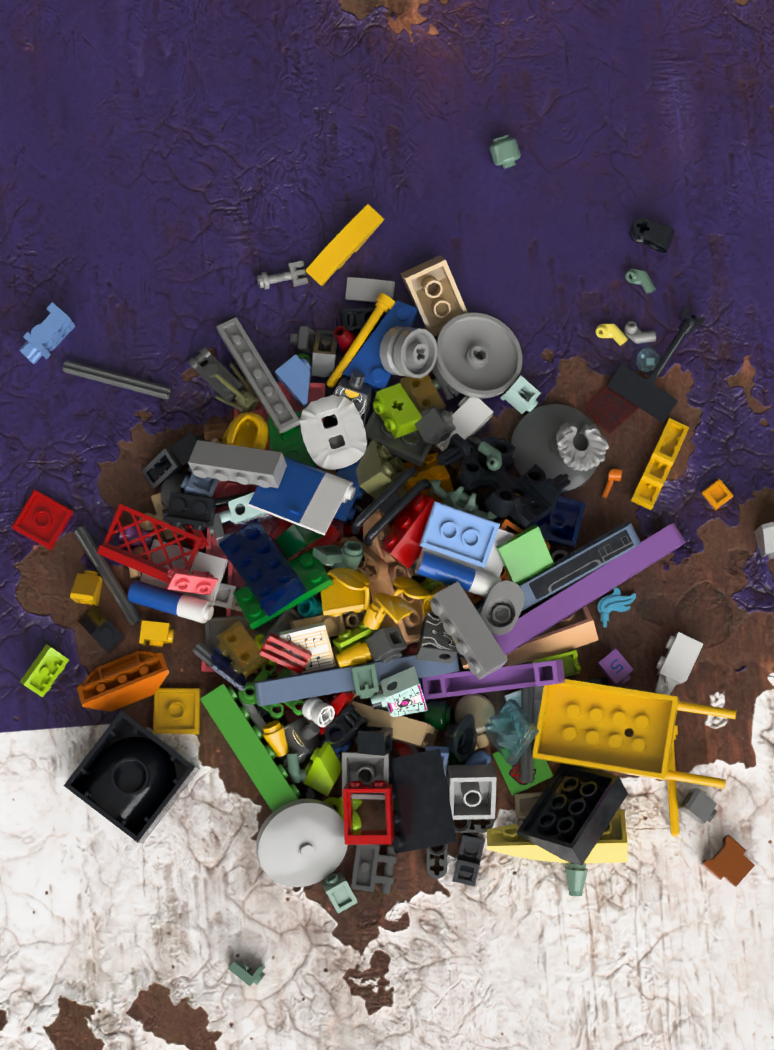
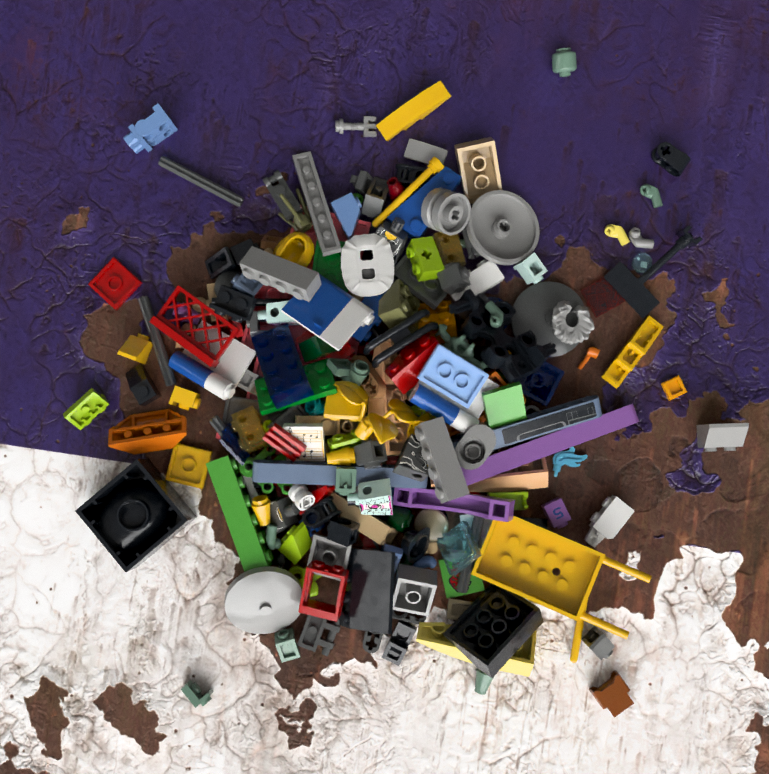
camera: 15 degrees right, 5 degrees up
coral hinge [167,567,218,595] -> none

